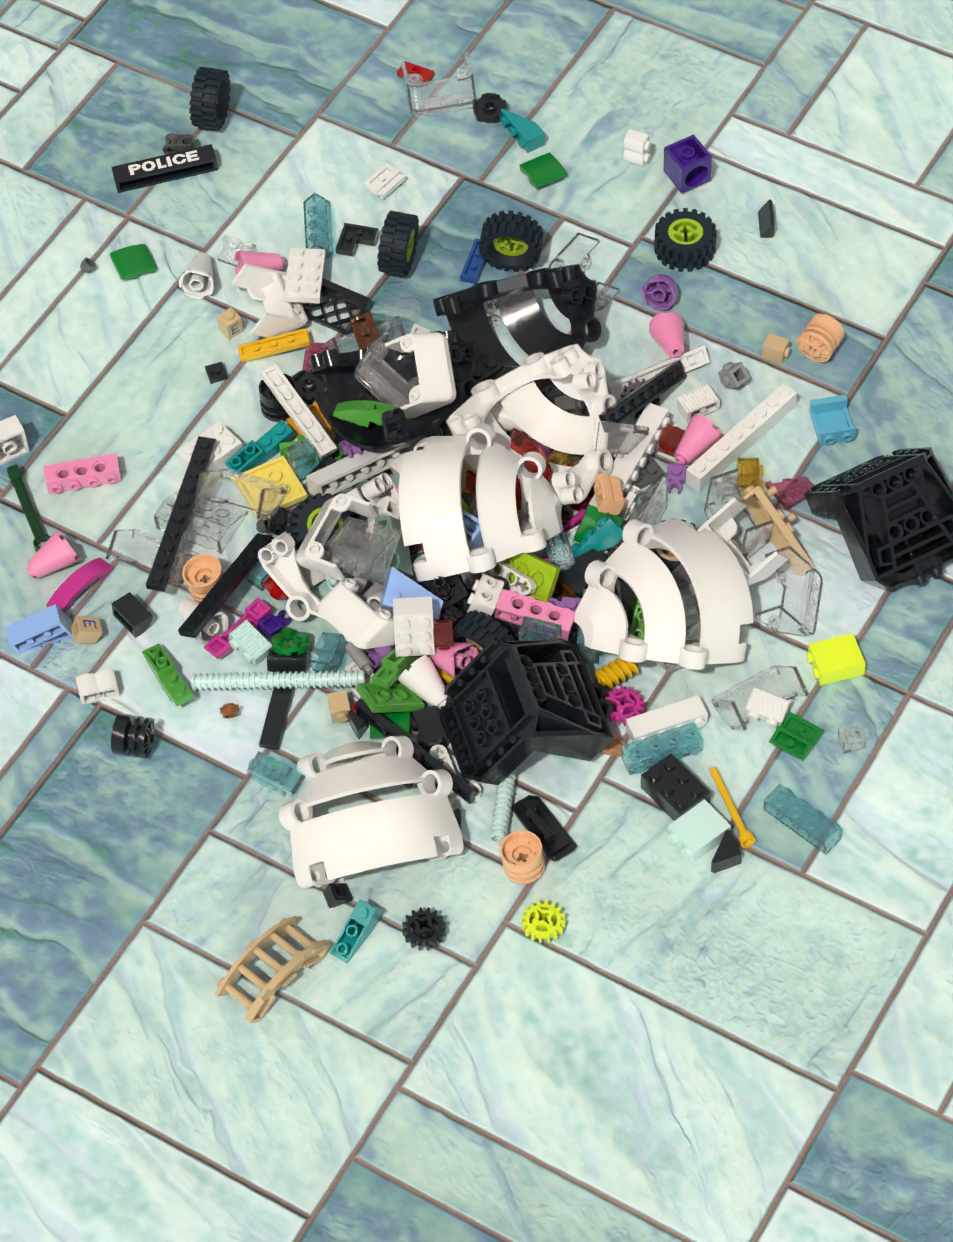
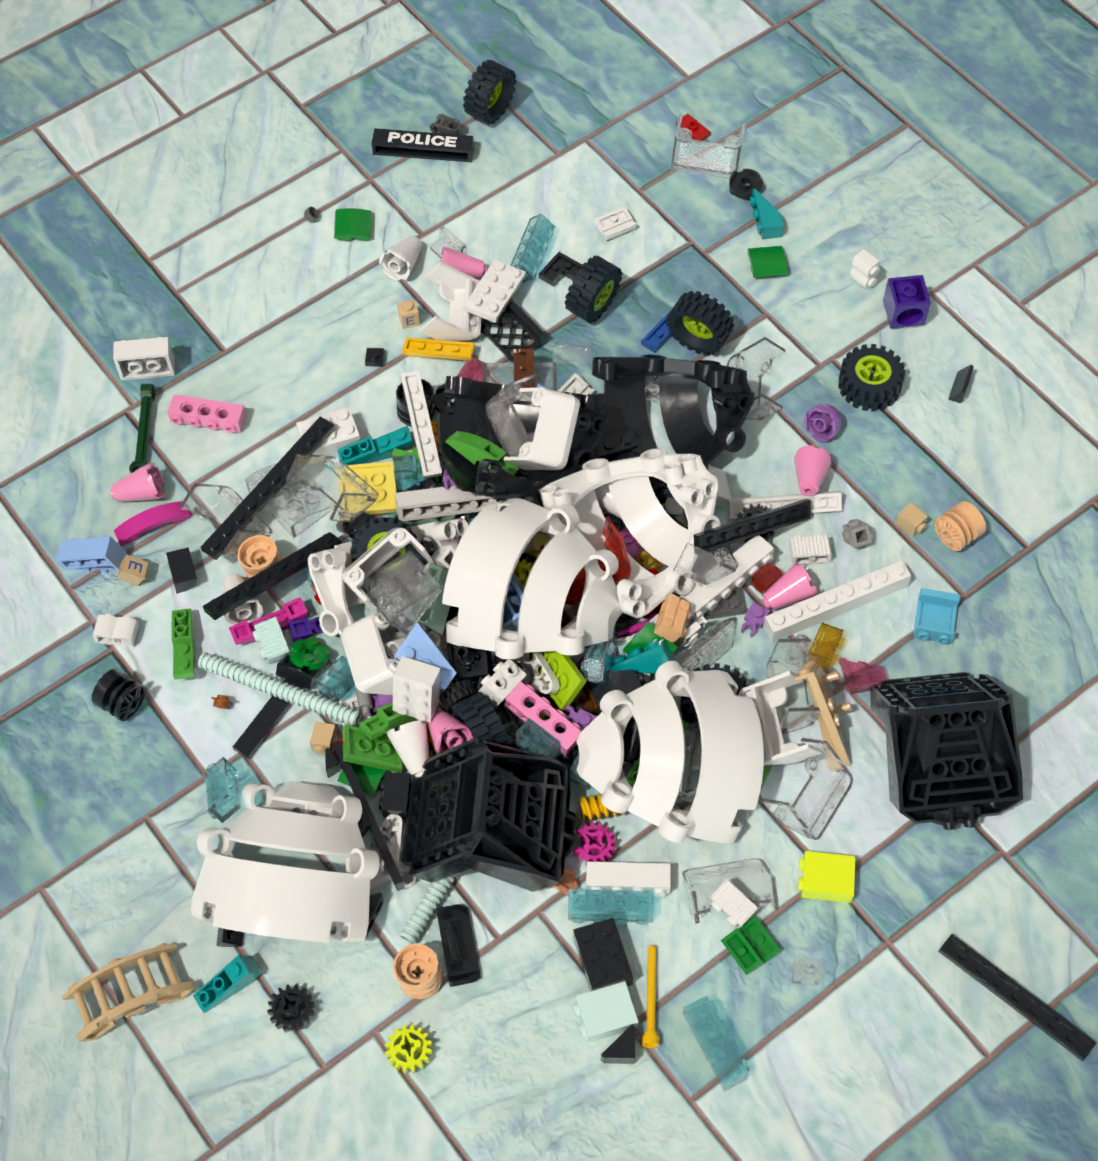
camera: 20 degrees right, 5 degrees up
clear red brick [433,620,454,650] -> none

